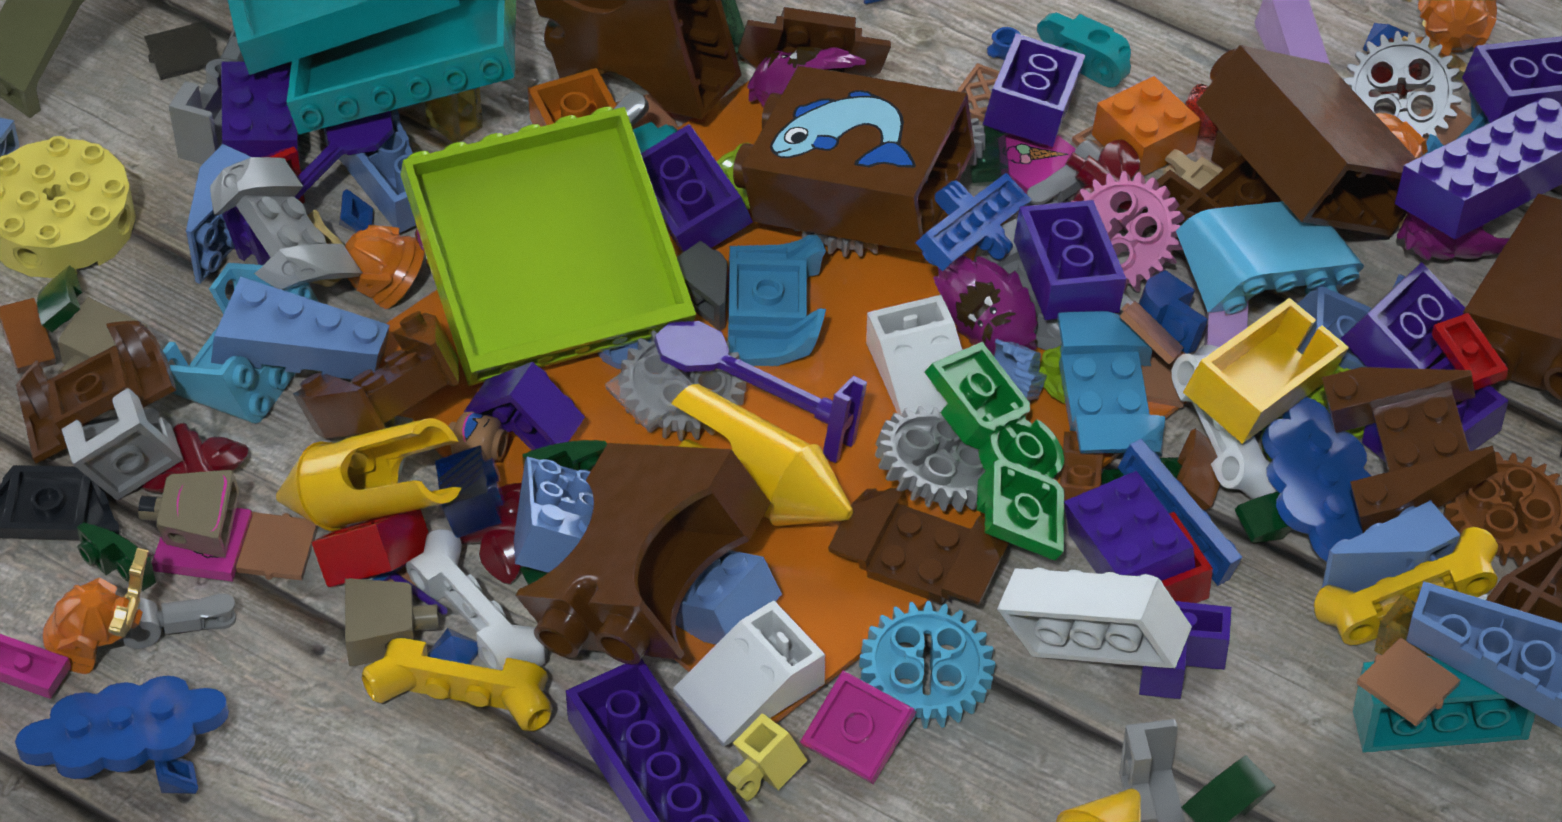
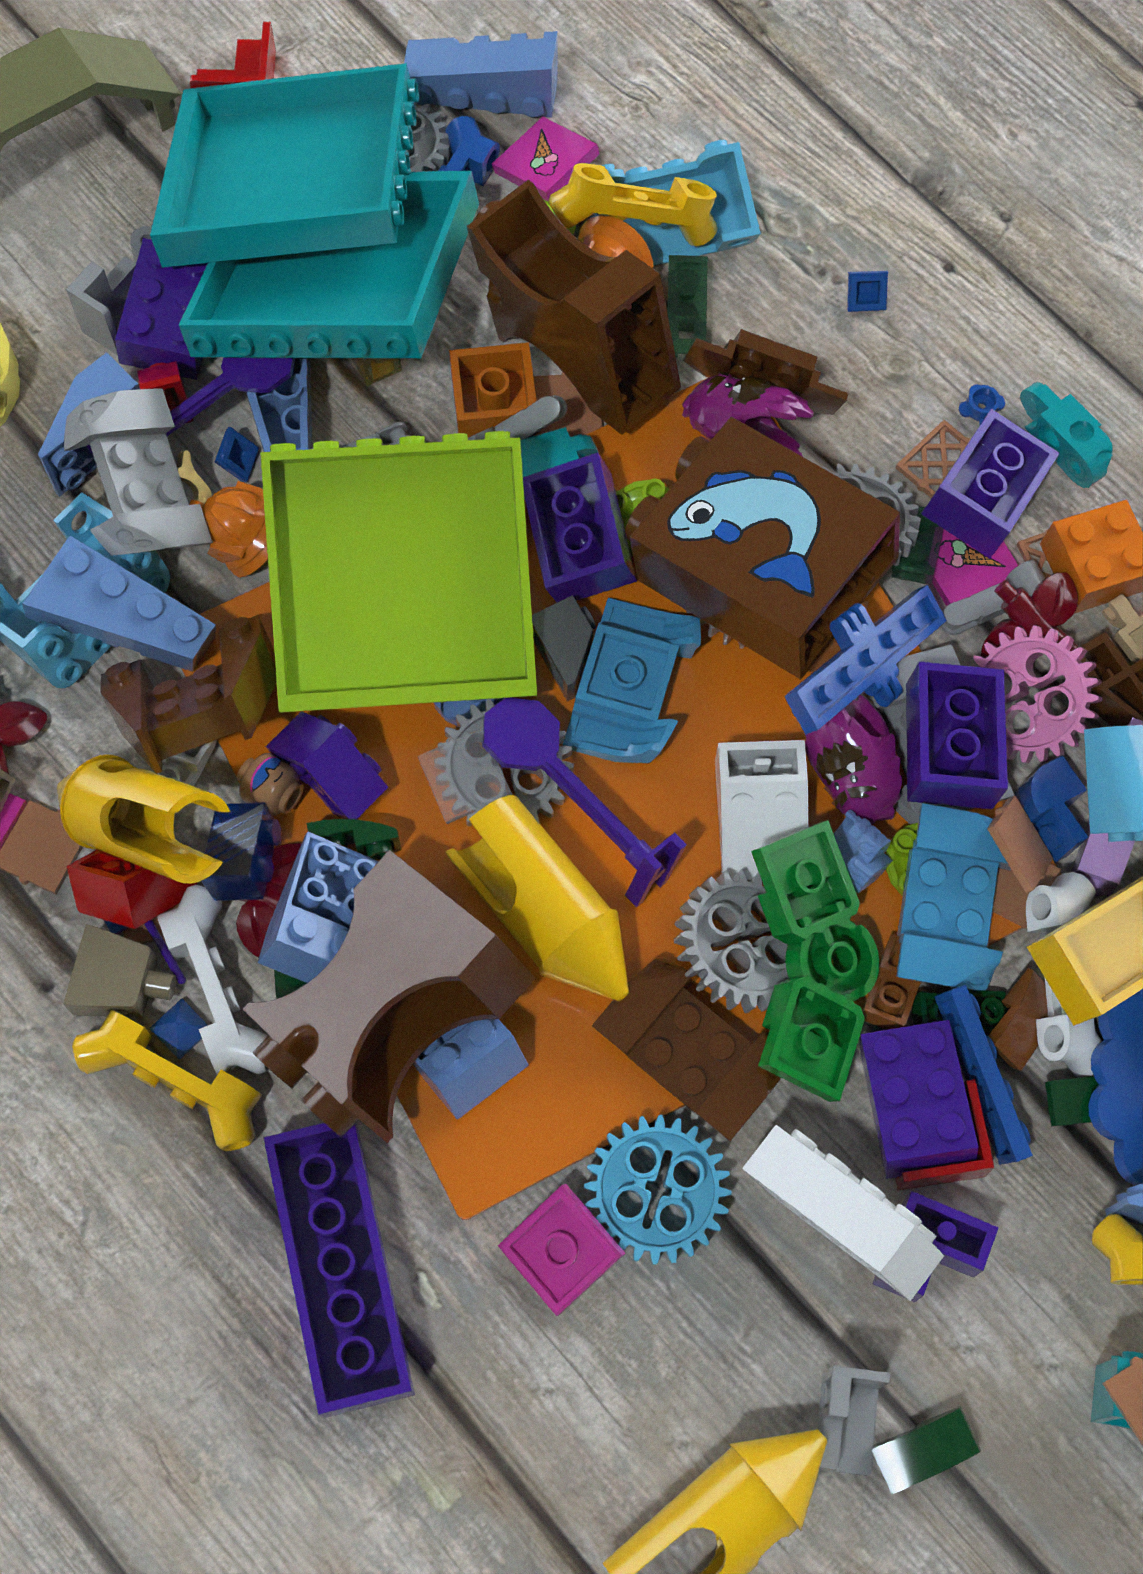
camera: 15 degrees right, 20 degrees up
clear smoke piece [144,21,220,81] -> none
white slope [673,600,825,747] -> none
light yellow brick [726,713,808,802] -> none

